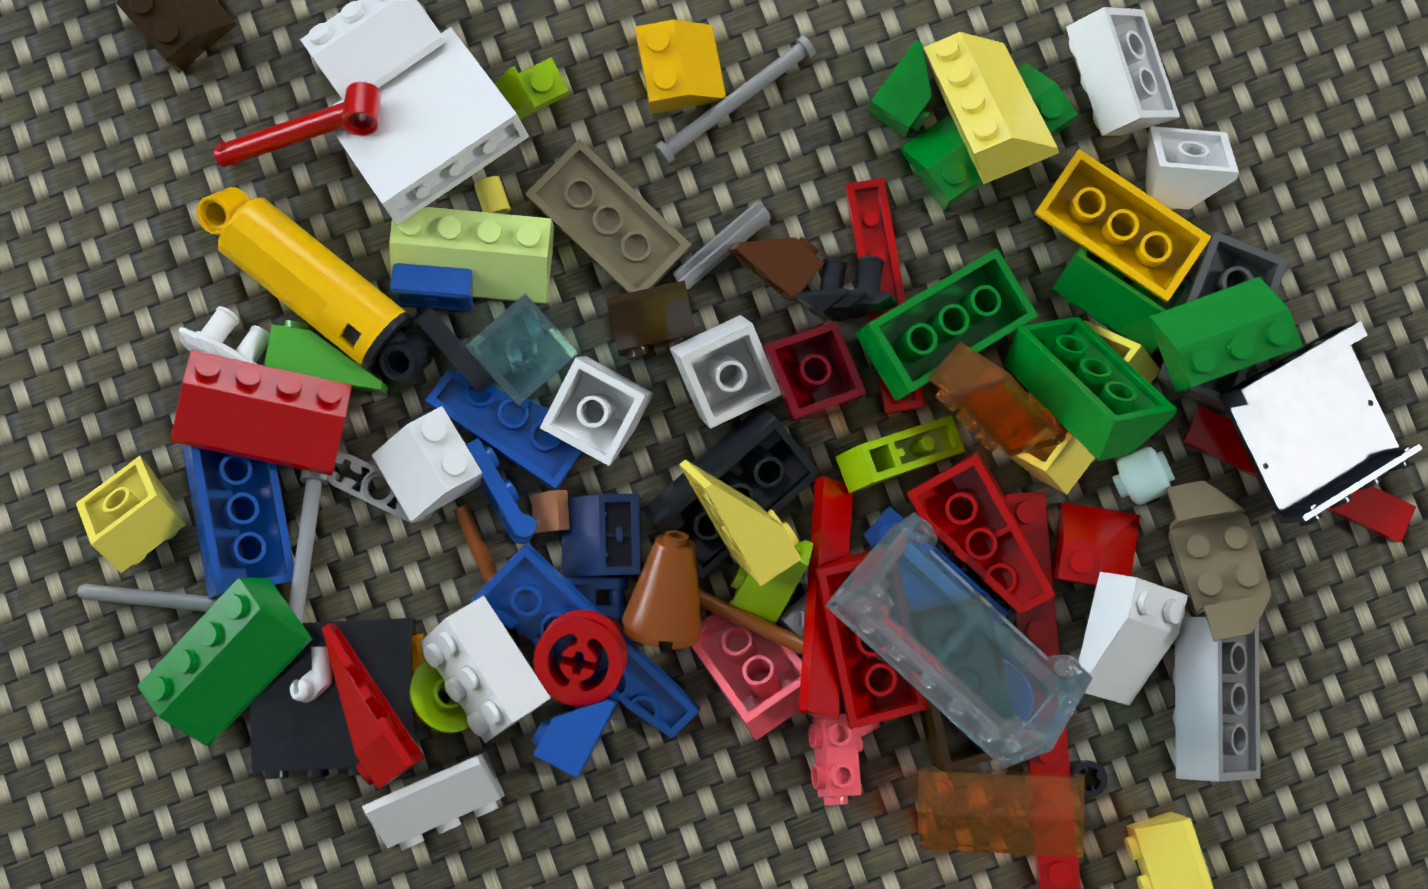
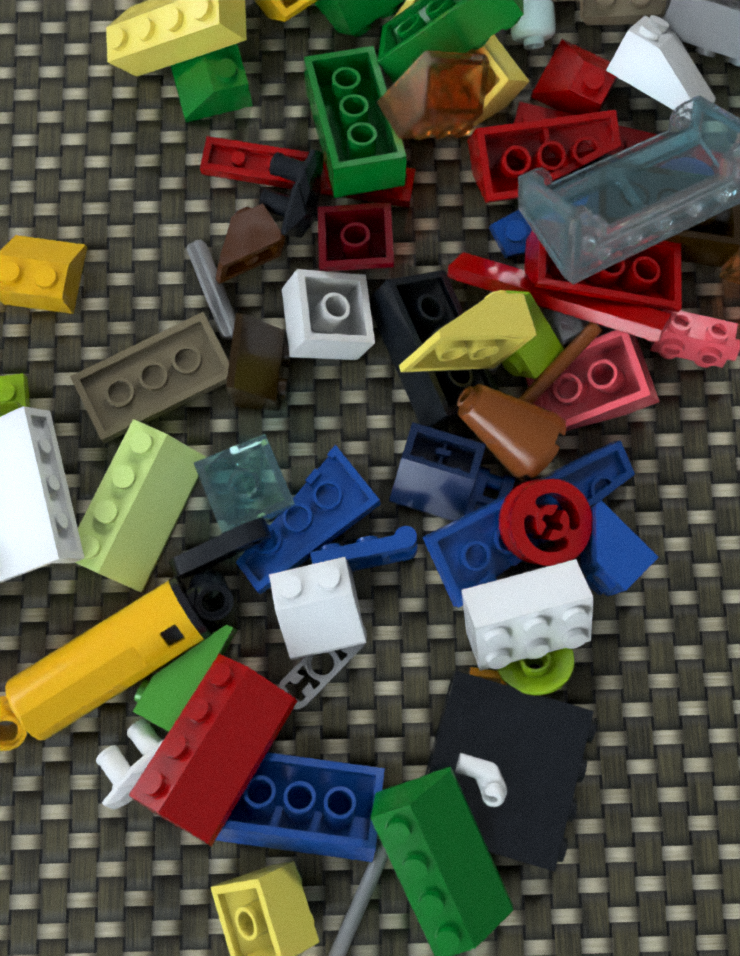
camera: 70 degrees left, 5 degrees down
light grey bar [289,470,328,624] -> none
red wedge [322,623,425,789] -> none
white slope [362,752,505,850] -> none
blue slope [390,263,473,312] -> none
dark orange bar [453,504,498,583] -> none
light yellow hinge [474,176,511,214] -> none
nougat tile [531,490,570,533] -> none
white slope [540,356,654,466] -> none
light grey bar [655,35,816,164] -> none
lime slope [835,415,966,494] -> none
green slope [868,39,932,138] -> none

